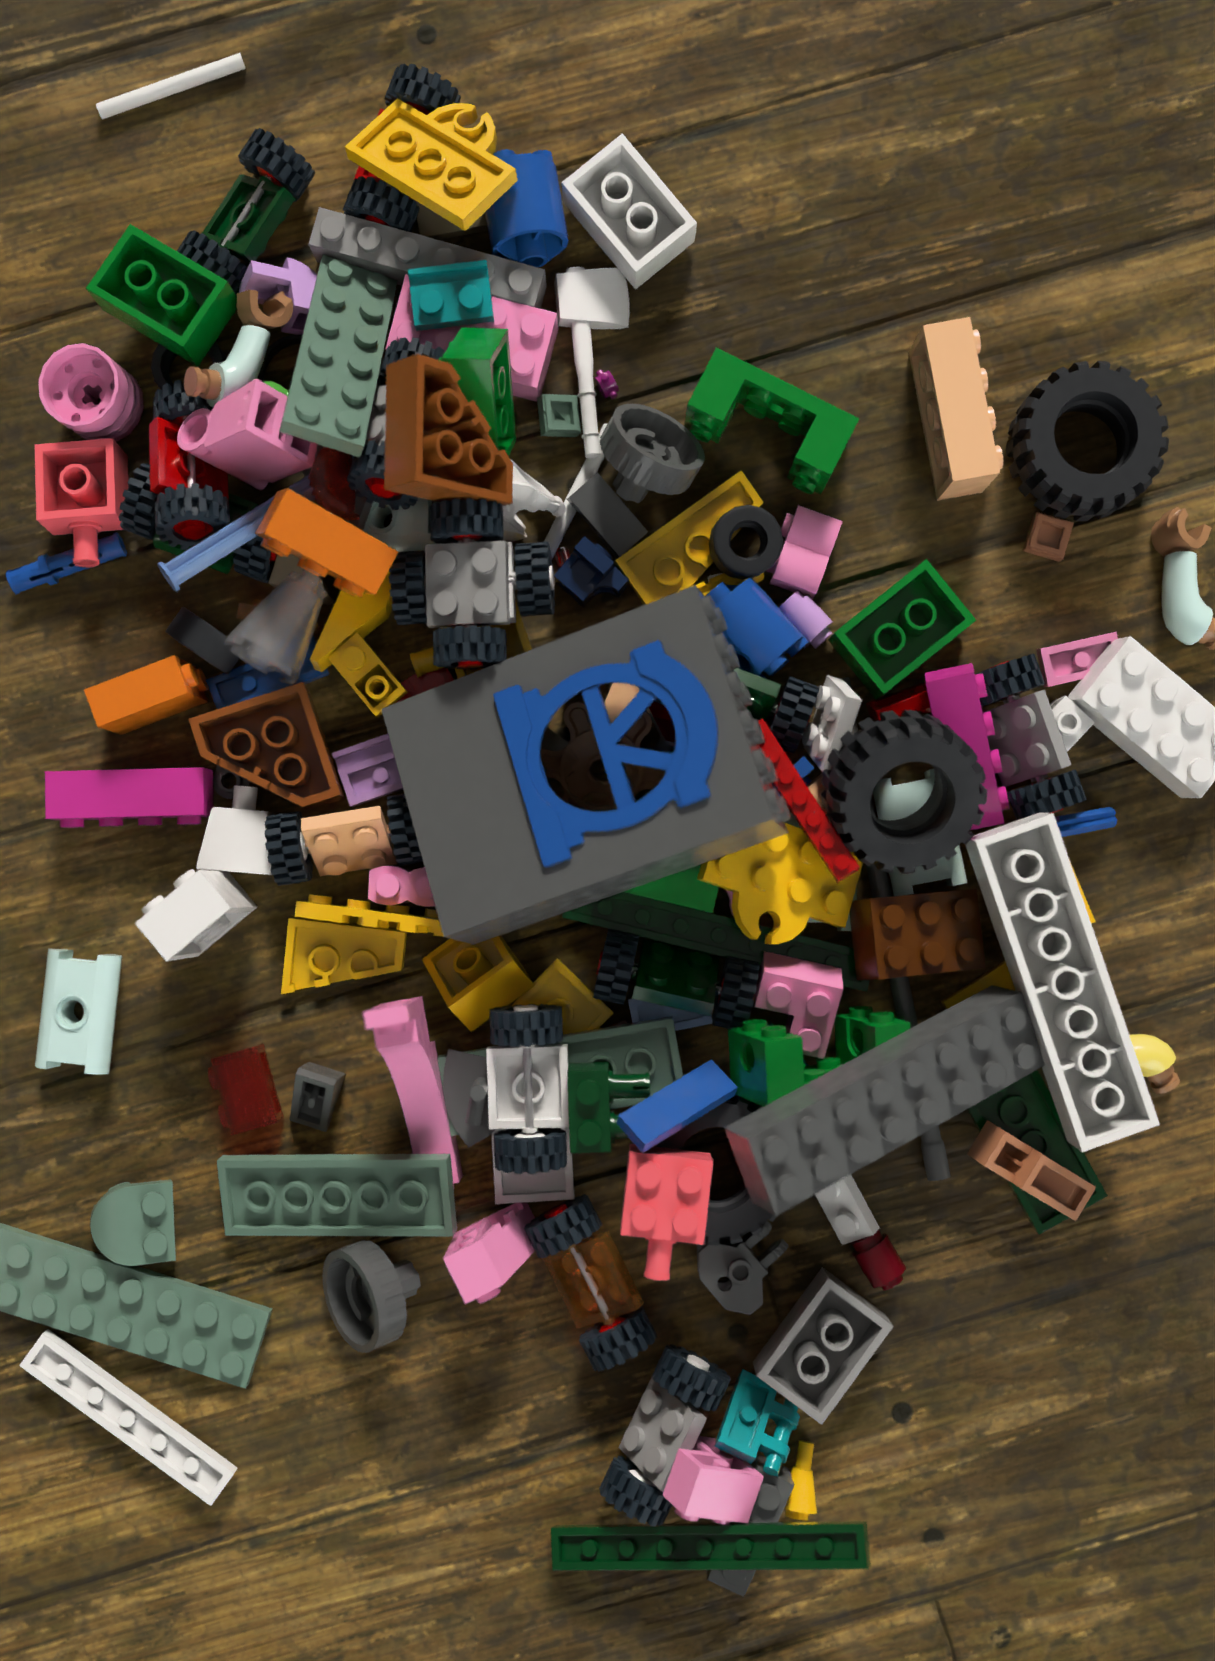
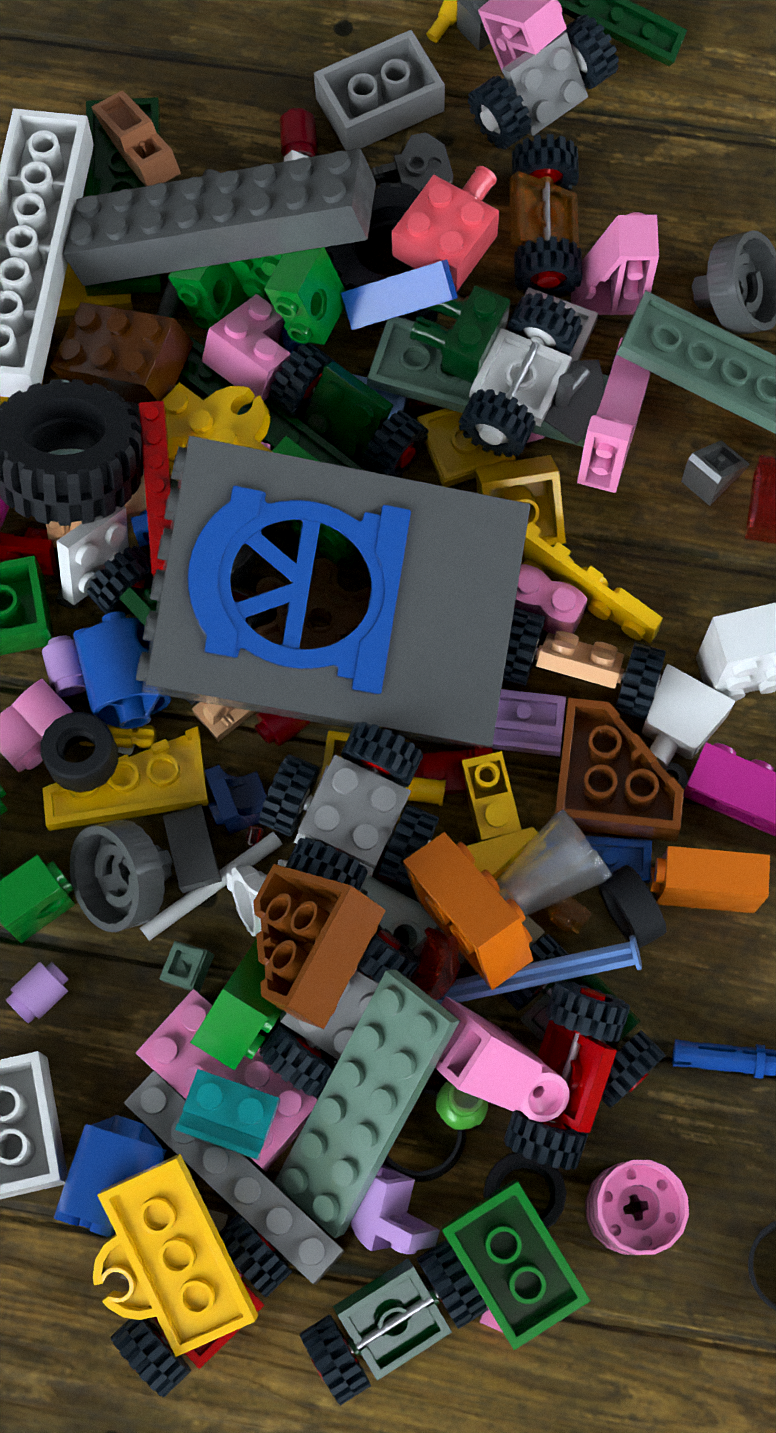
camera: 155 degrees left, 15 degrees down
coral brick [35,438,129,568] -> none
piece [184,290,293,407] -> none
yellow wing [281,915,407,994] -> none
white piece [554,267,630,458] -> none
magenta piece [594,370,619,399] -> none
teal plate [714,1369,800,1476] -> none
none -> lavender brick [6,962,69,1024]

